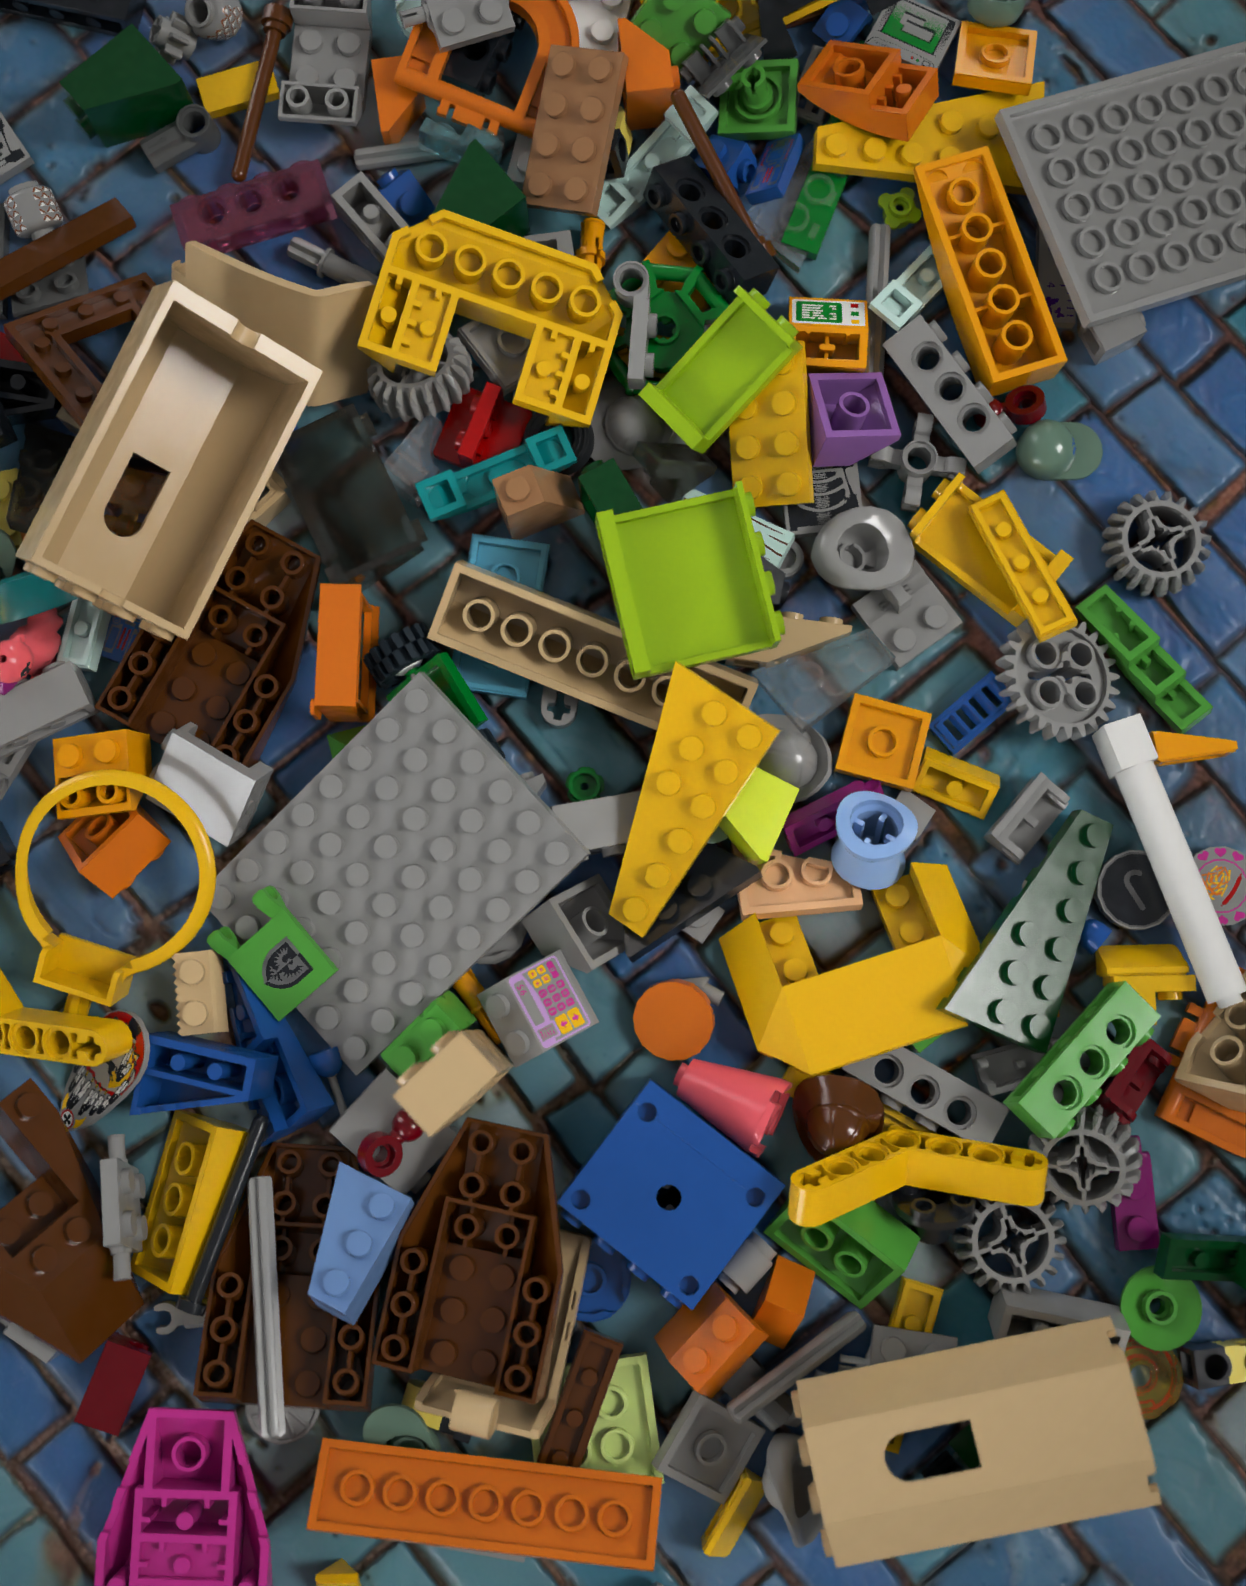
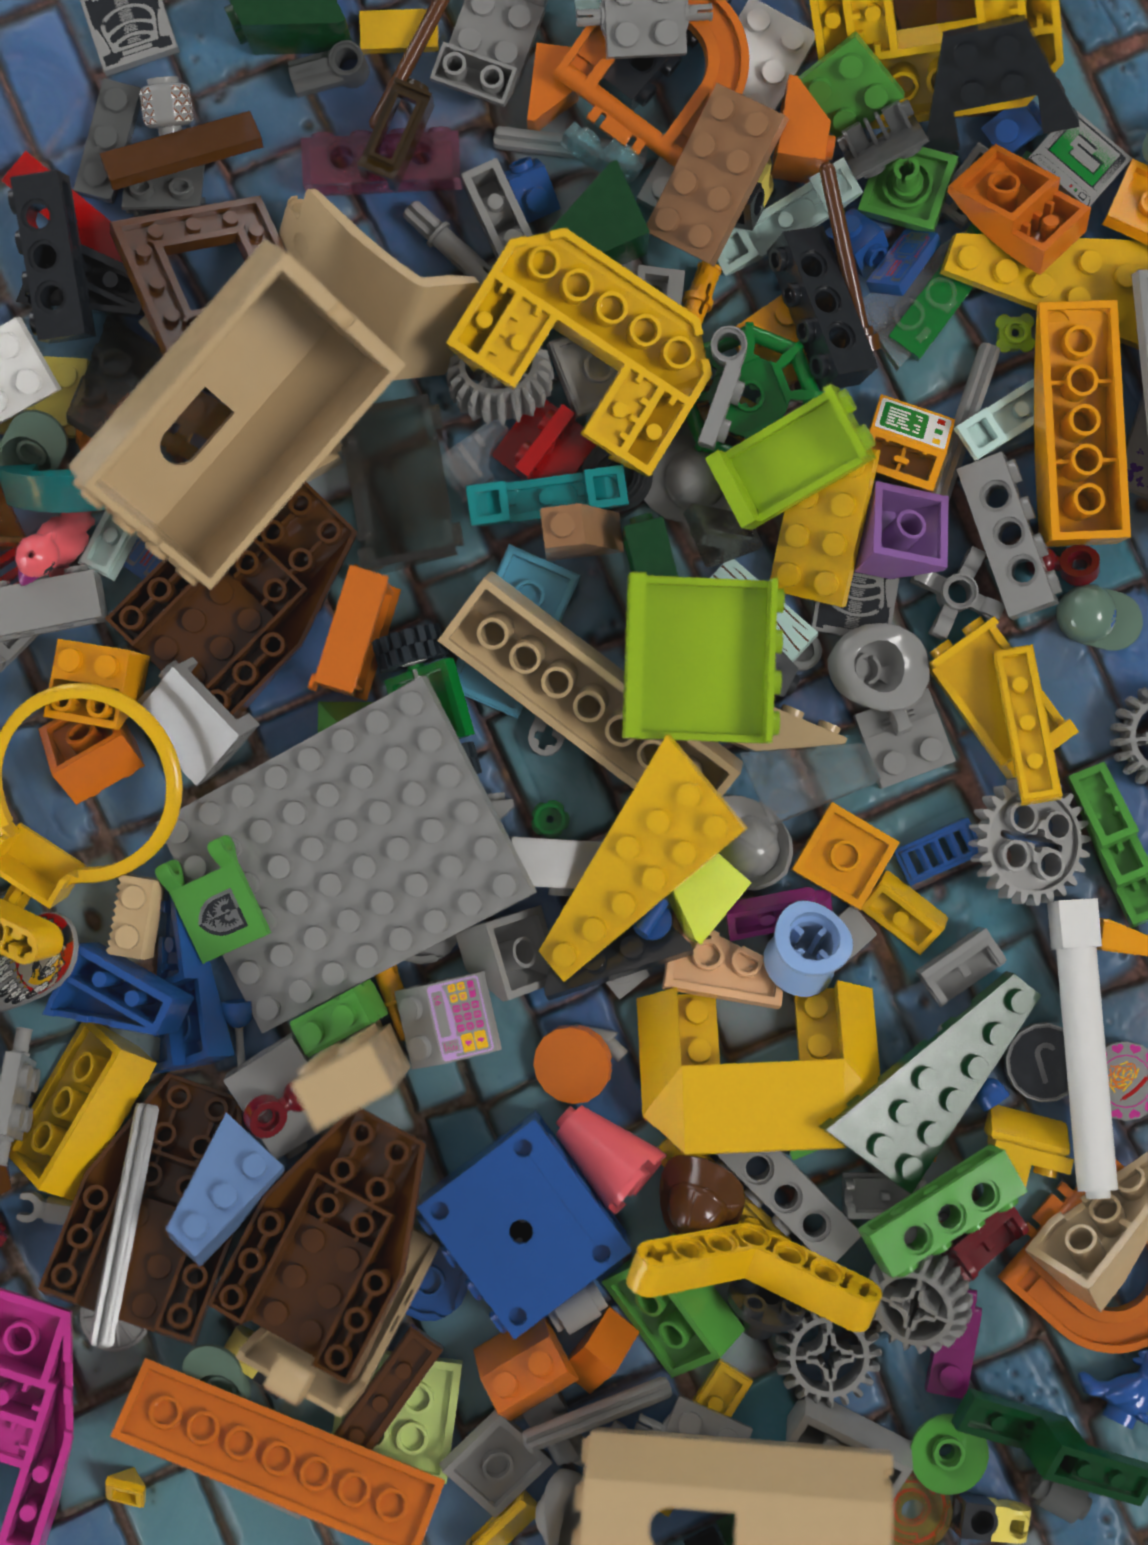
camera: 15 degrees right, 5 degrees up
black bar [175,1114,269,1316] -> none
none -> dark brown window [357,77,434,192]
none -> blue plate [632,899,672,940]

